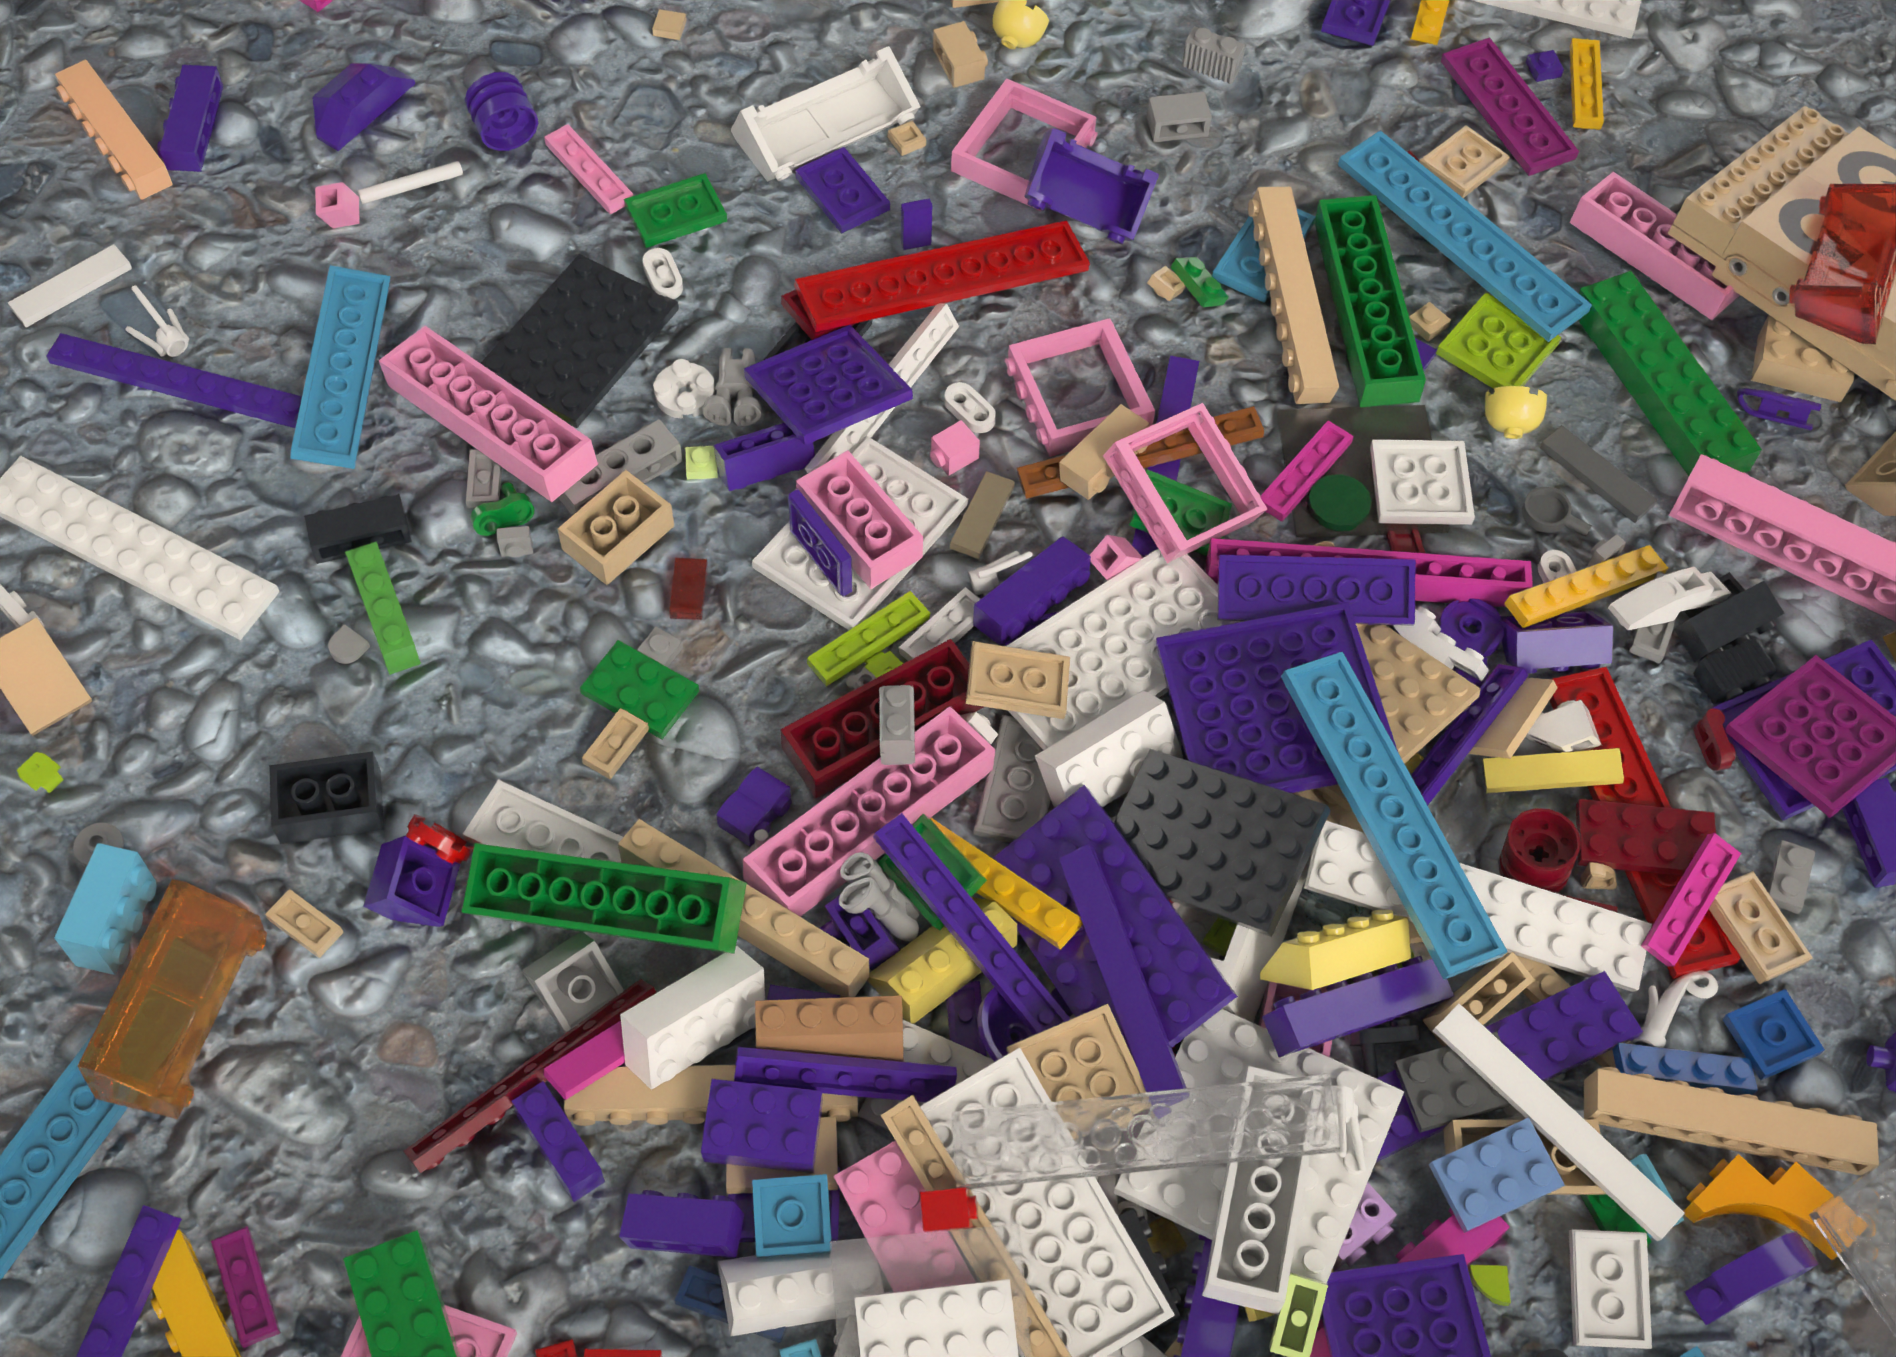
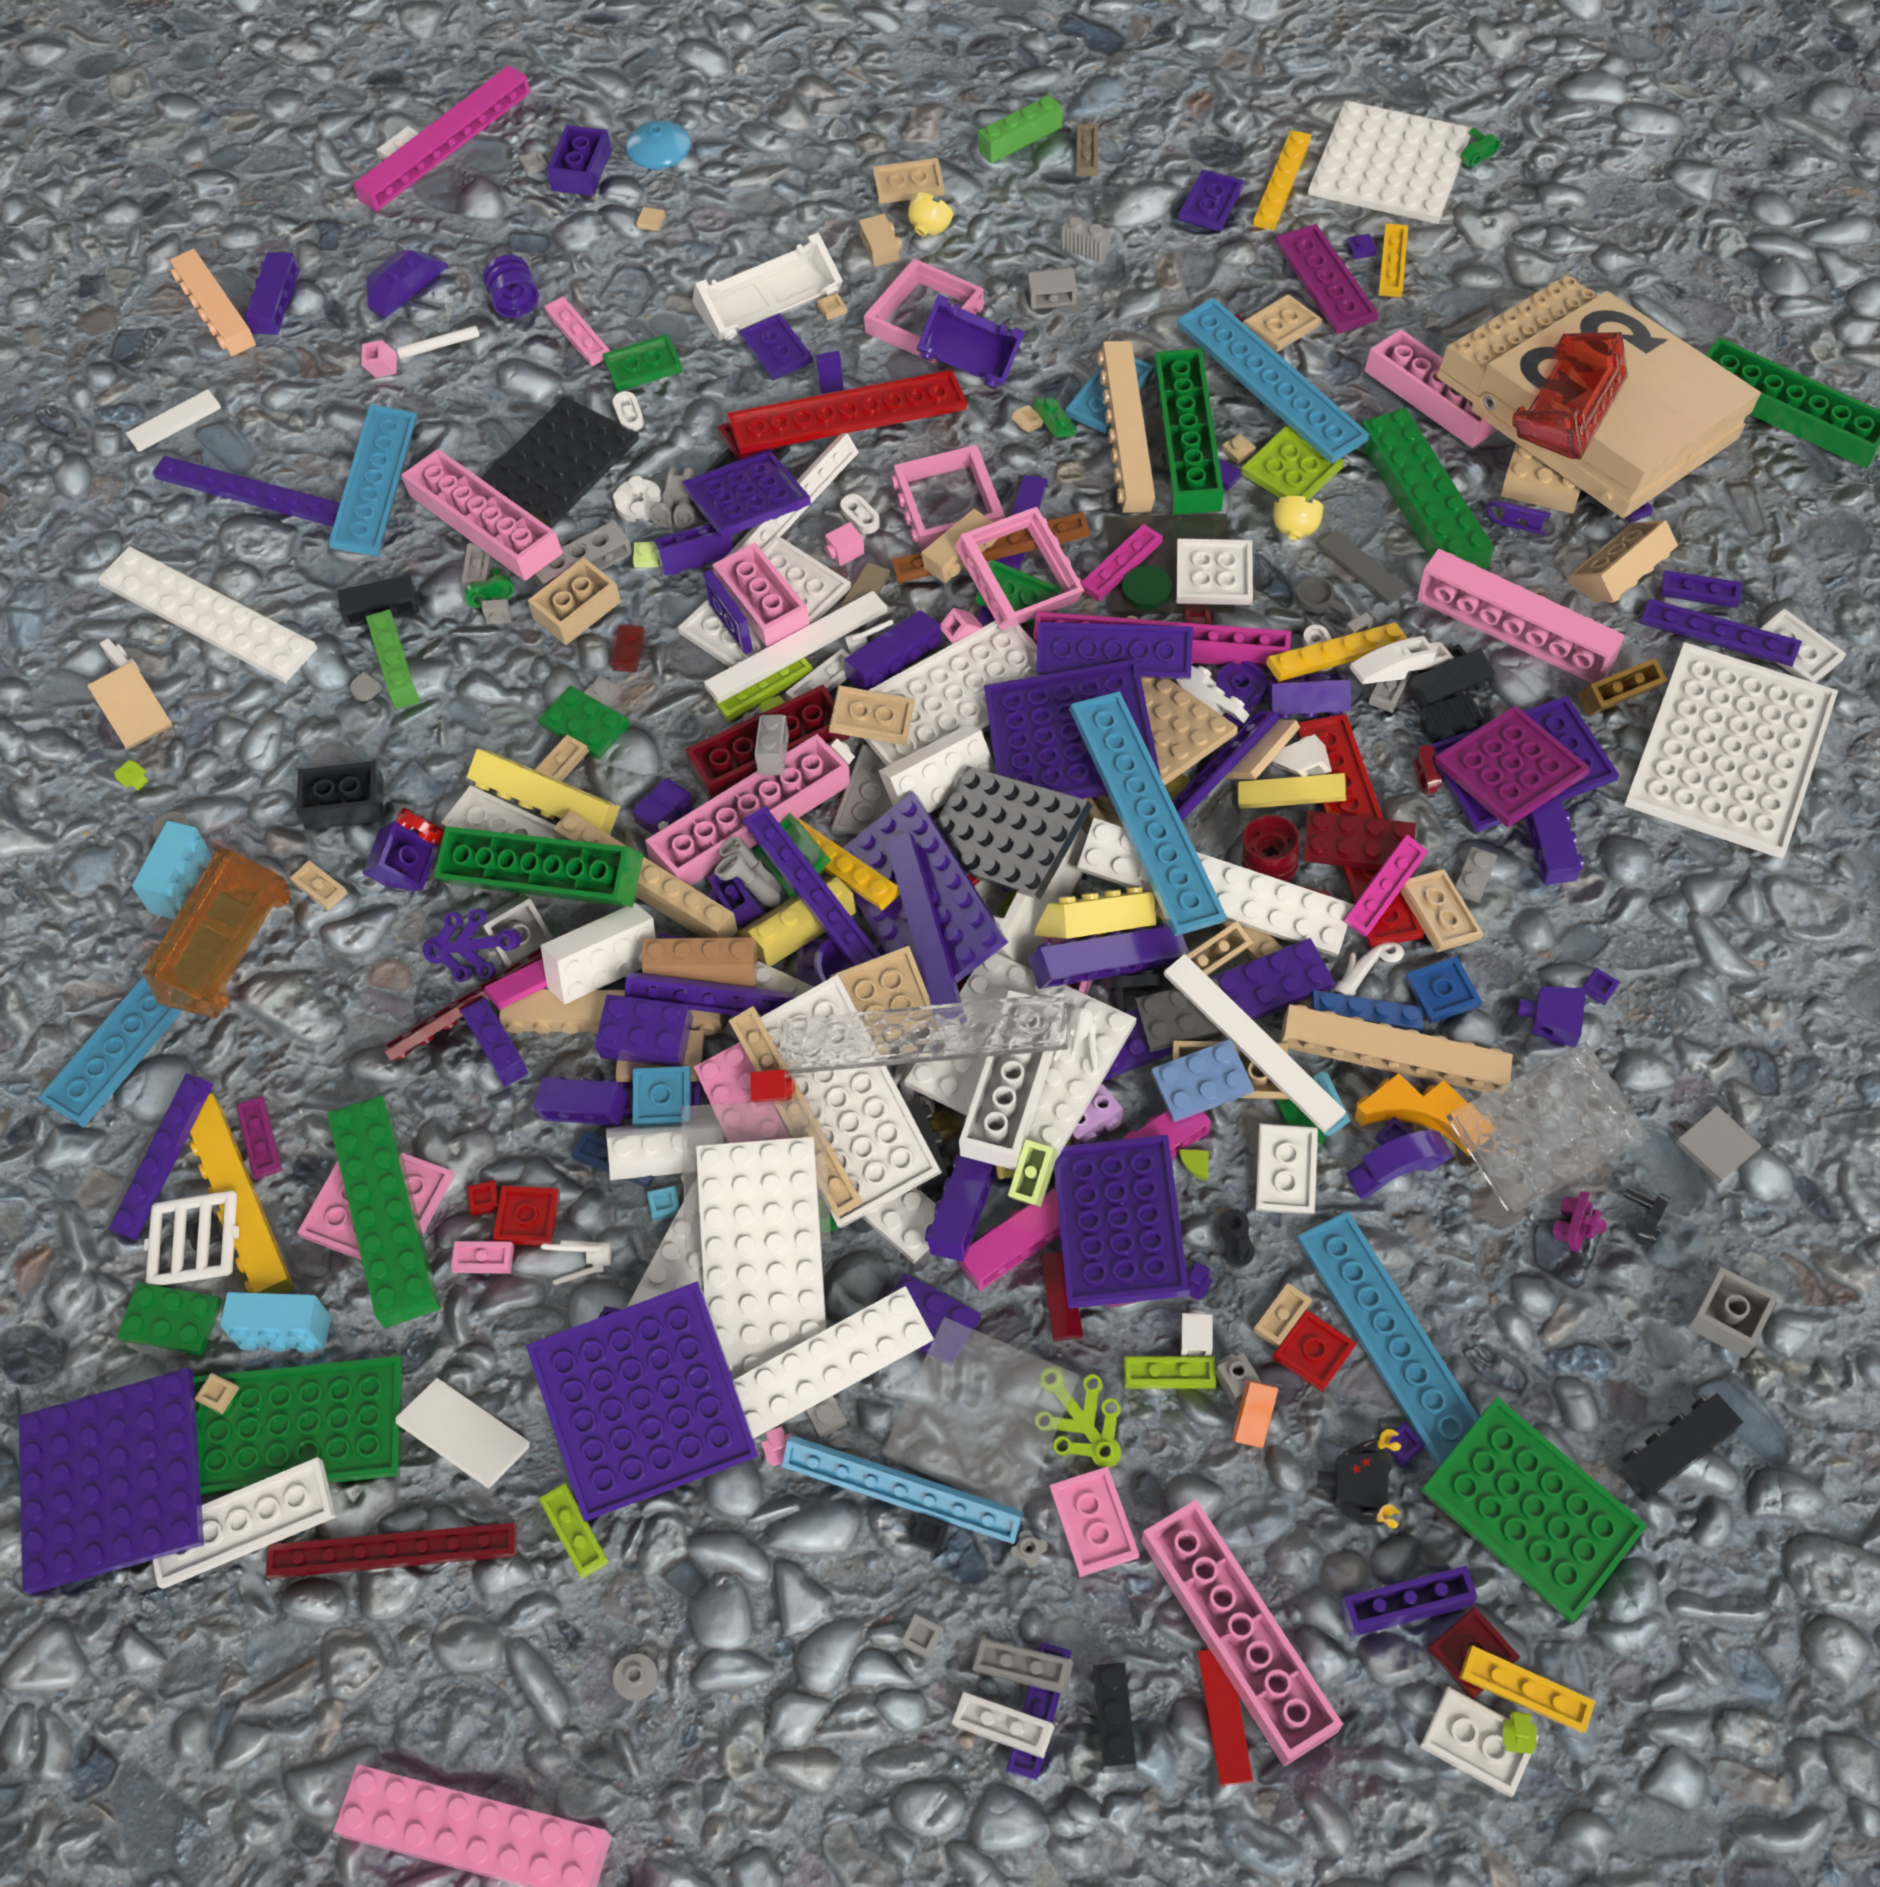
camera: 10 degrees right, 0 degrees up
white plant [125,285,189,357] -> none
tan tile [1581,862,1617,890] -> none
none -> dark purple plant [423,908,521,982]
none -> light yellow brick [466,749,621,835]
none -> white tile [704,591,887,704]
none -> dark purple tile [1375,1117,1414,1145]

